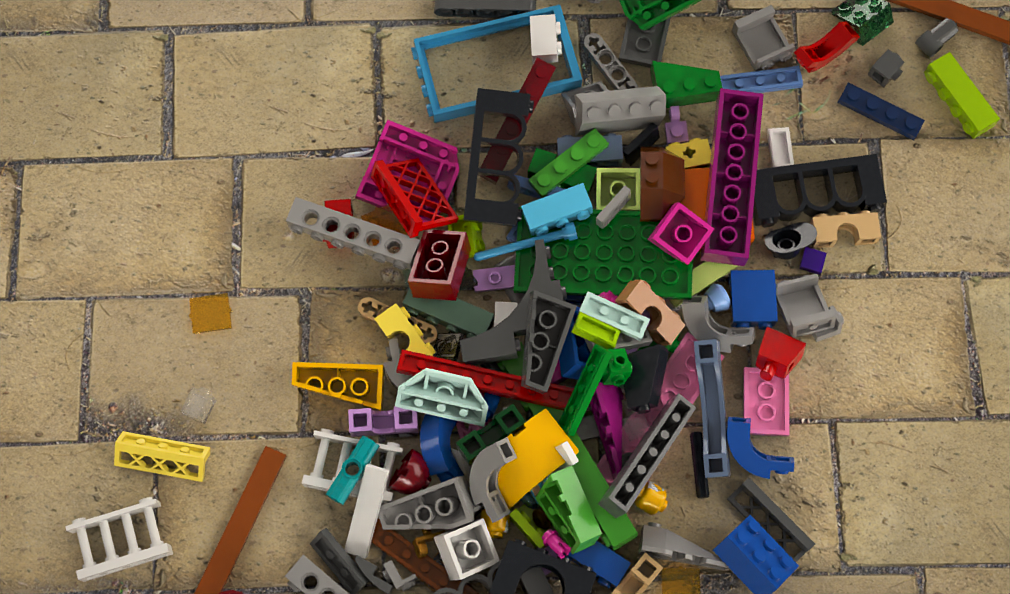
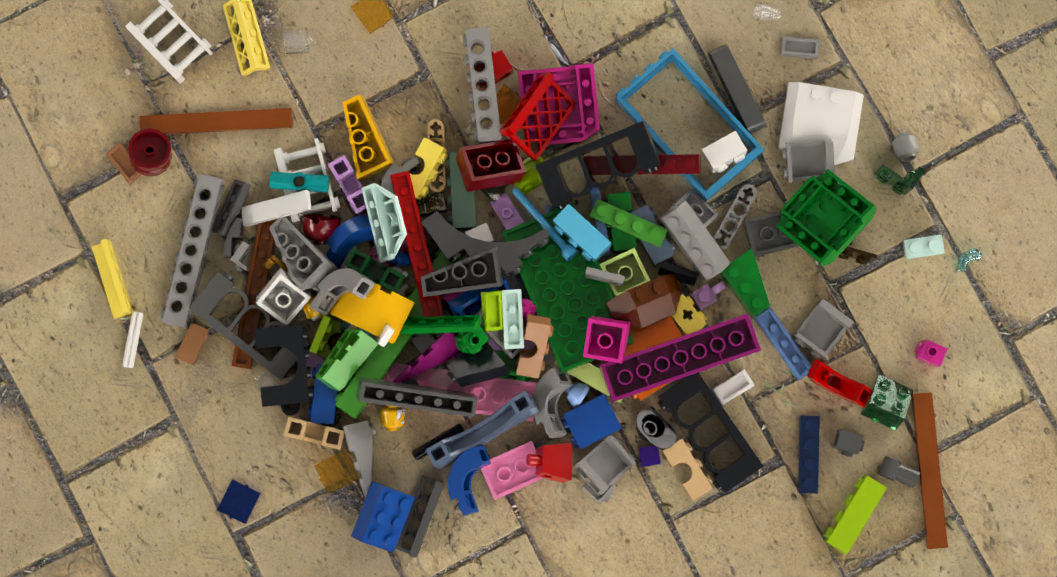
camera: 65 degrees right, 10 degrees up
dark pink pin [542,529,571,559] -> none

